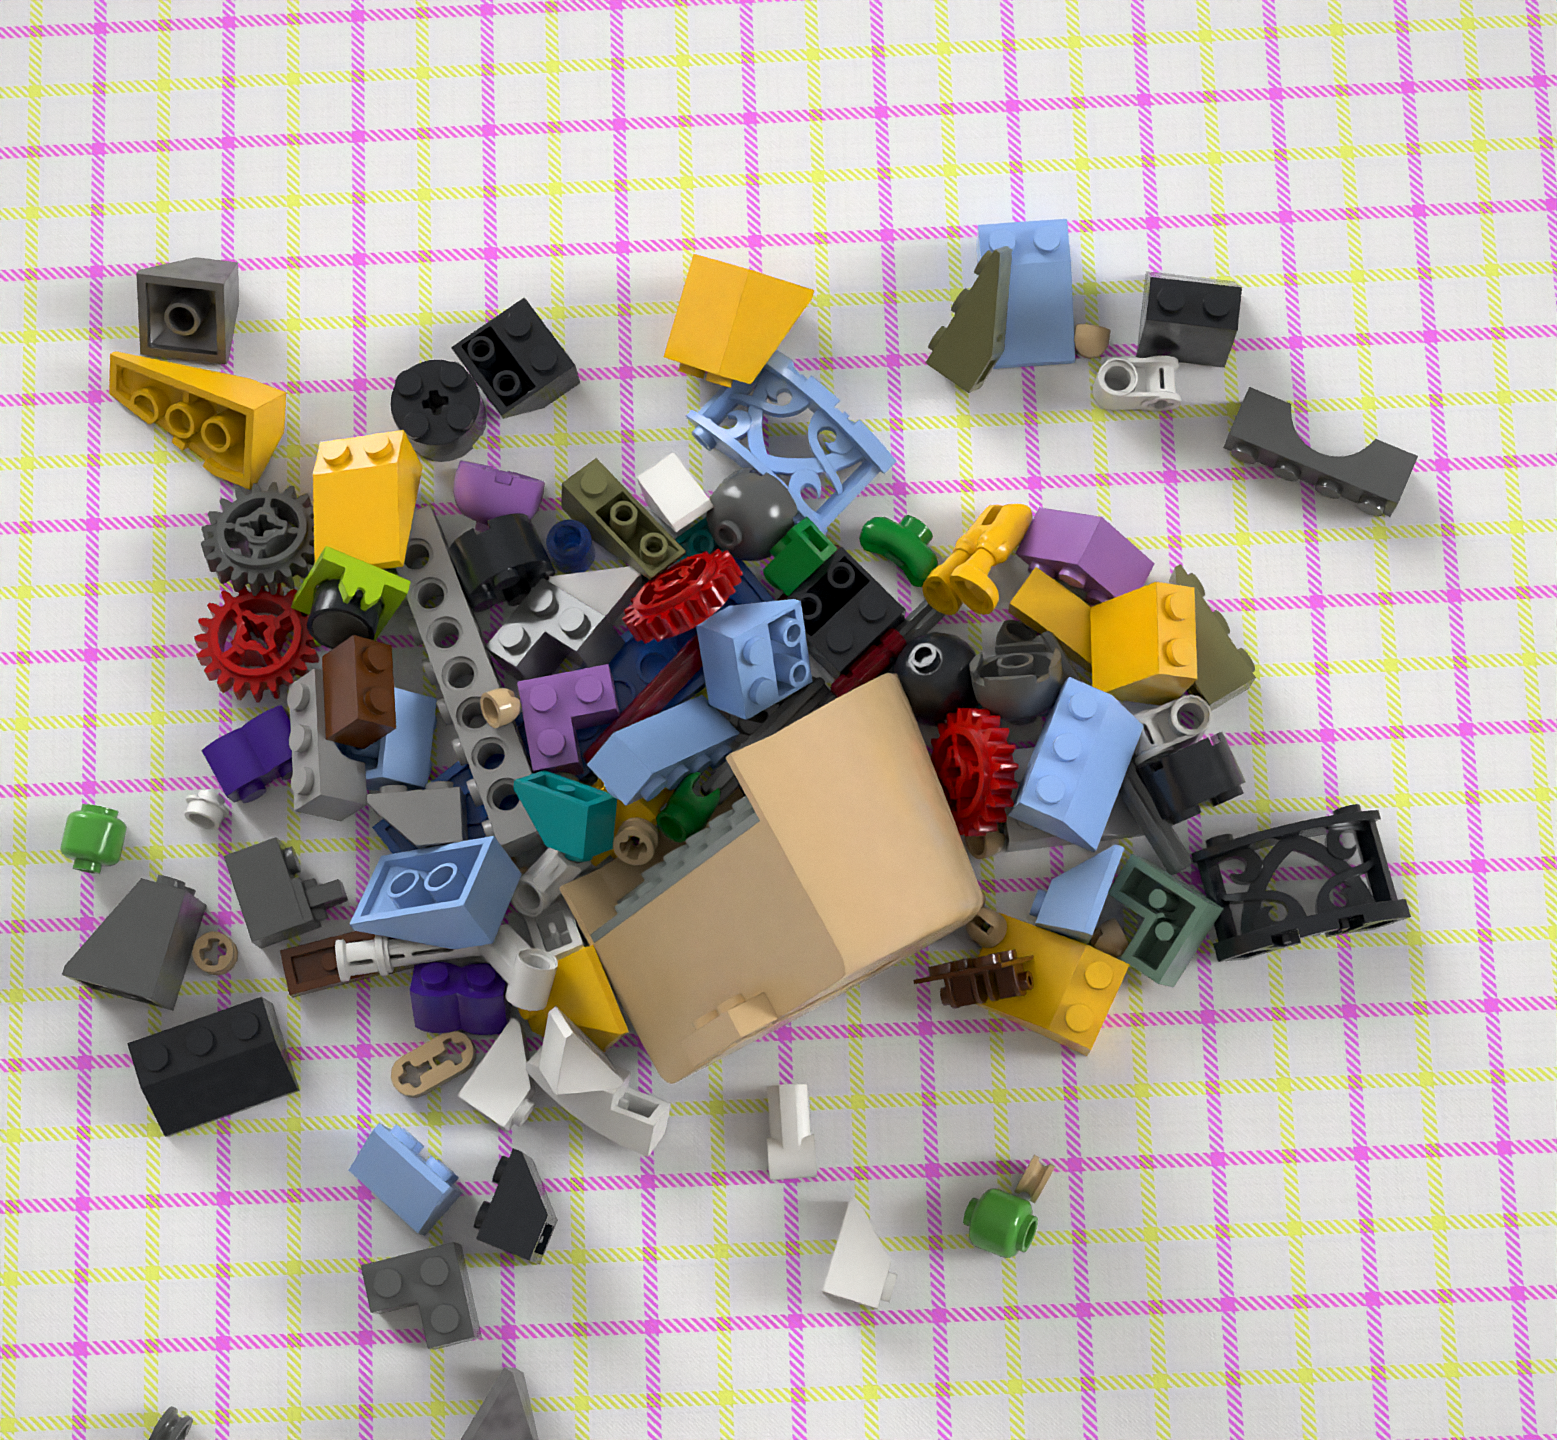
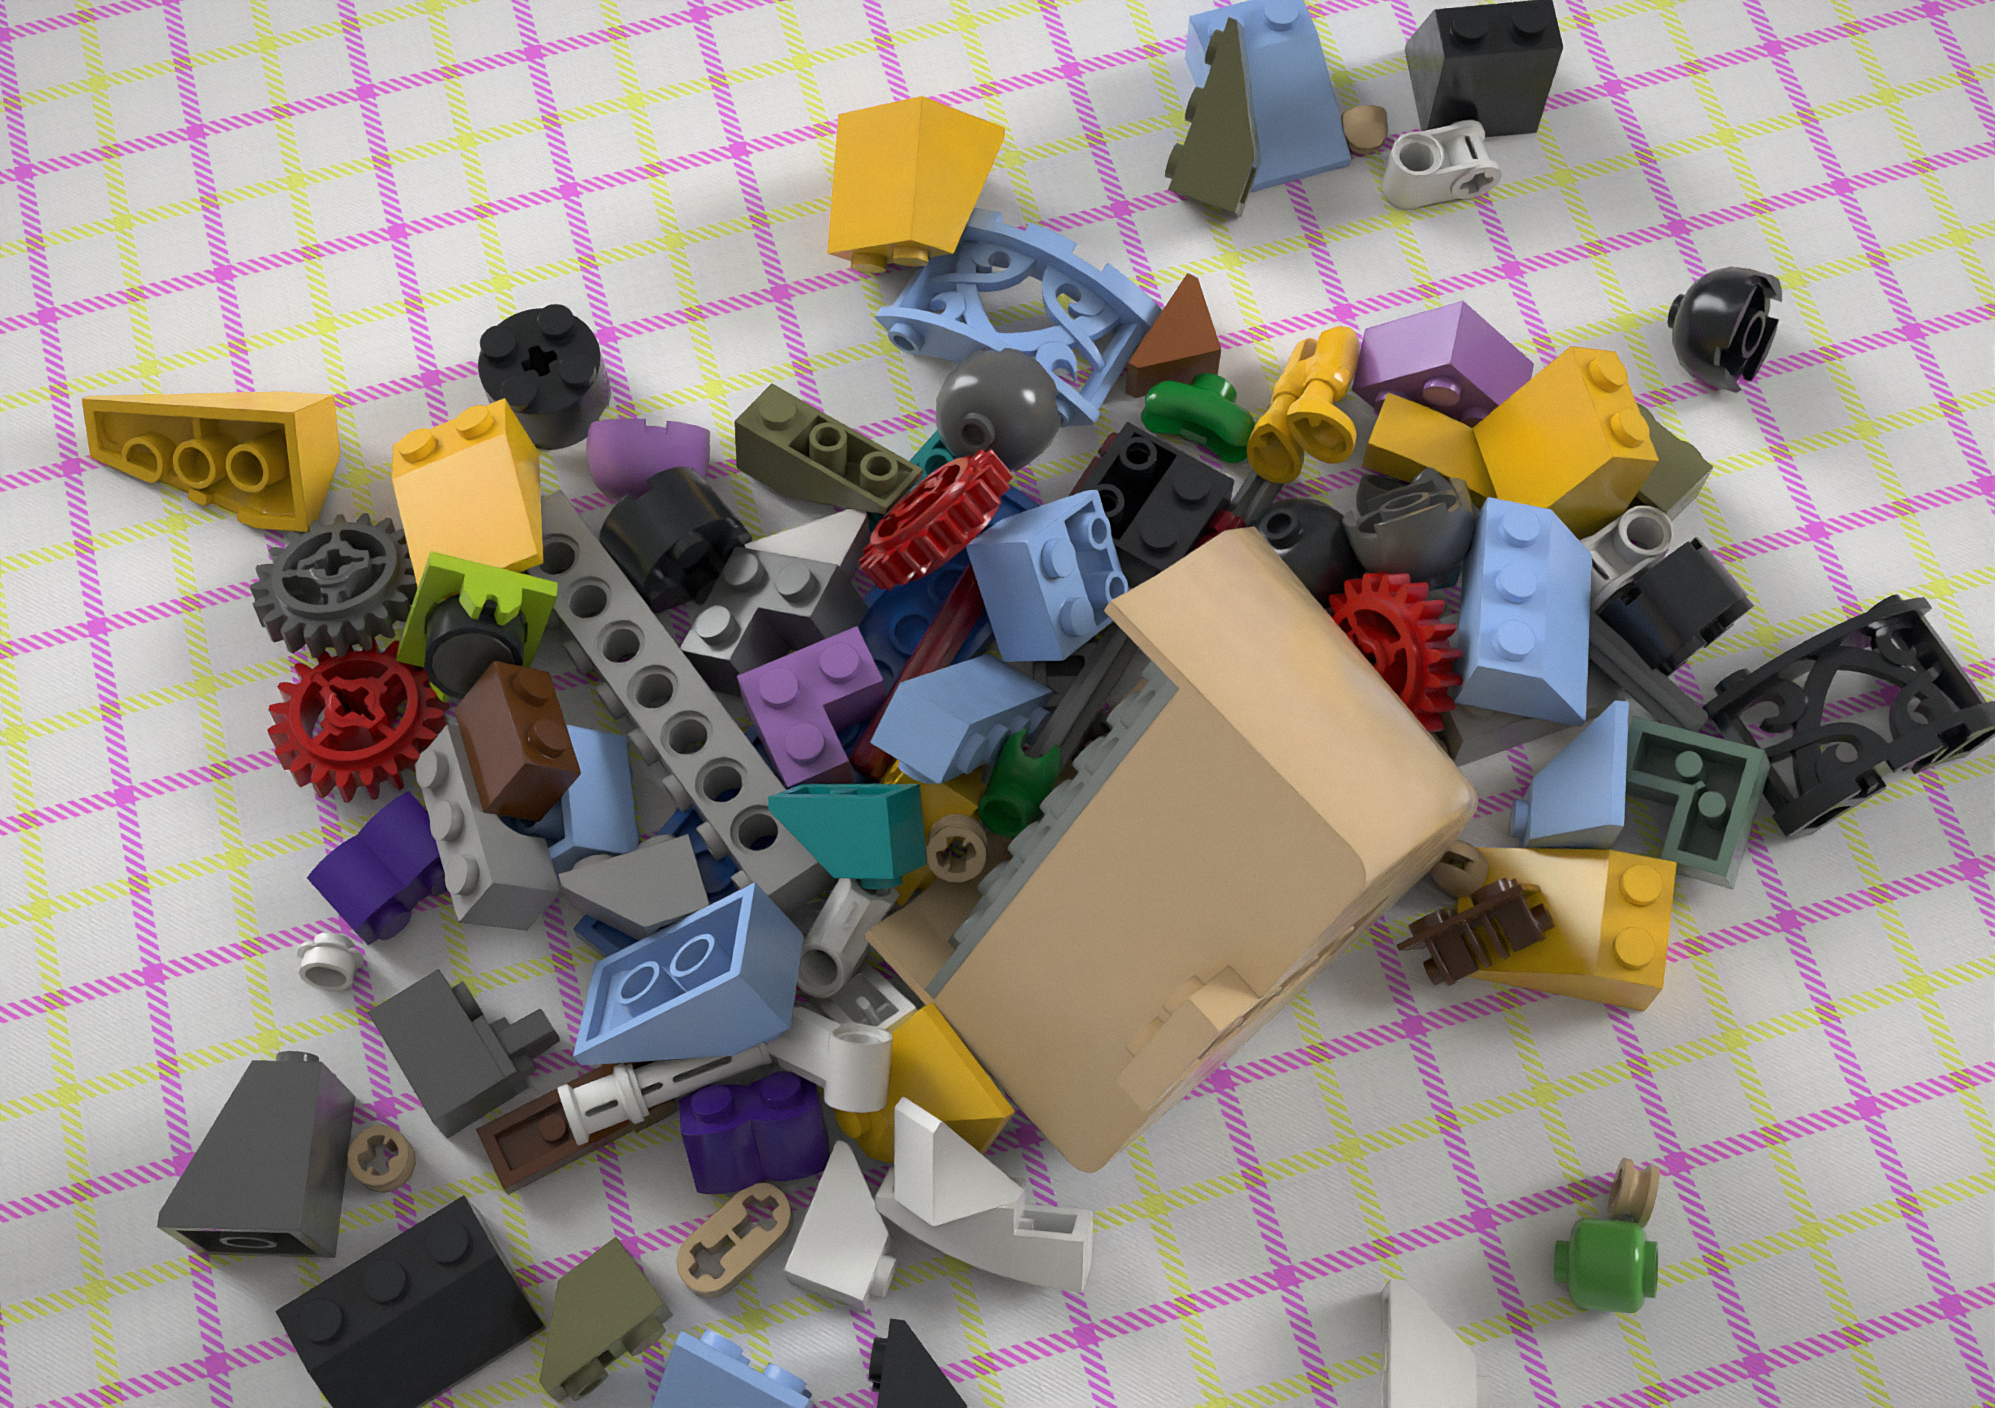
camera: 20 degrees left, 10 degrees down
bright green head [60,804,127,874] -> none
flat silver slope [136,257,239,364] -> none
black slope [451,297,580,419] -> none
tan hinge [480,688,520,728] -> none
clear blue brick [546,520,595,574] -> none
white slope [637,452,714,532] -> none
green brick [763,516,838,596] -> none
white piece [767,1084,817,1180] -> none
tan hinge [1091,918,1129,958] -> none
dark grey arch [1223,387,1418,517] -> none
none -> olive slope [539,1237,673,1403]
none -> dark orange slope [1125,273,1221,398]
none -> black cylinder [1667,266,1782,393]

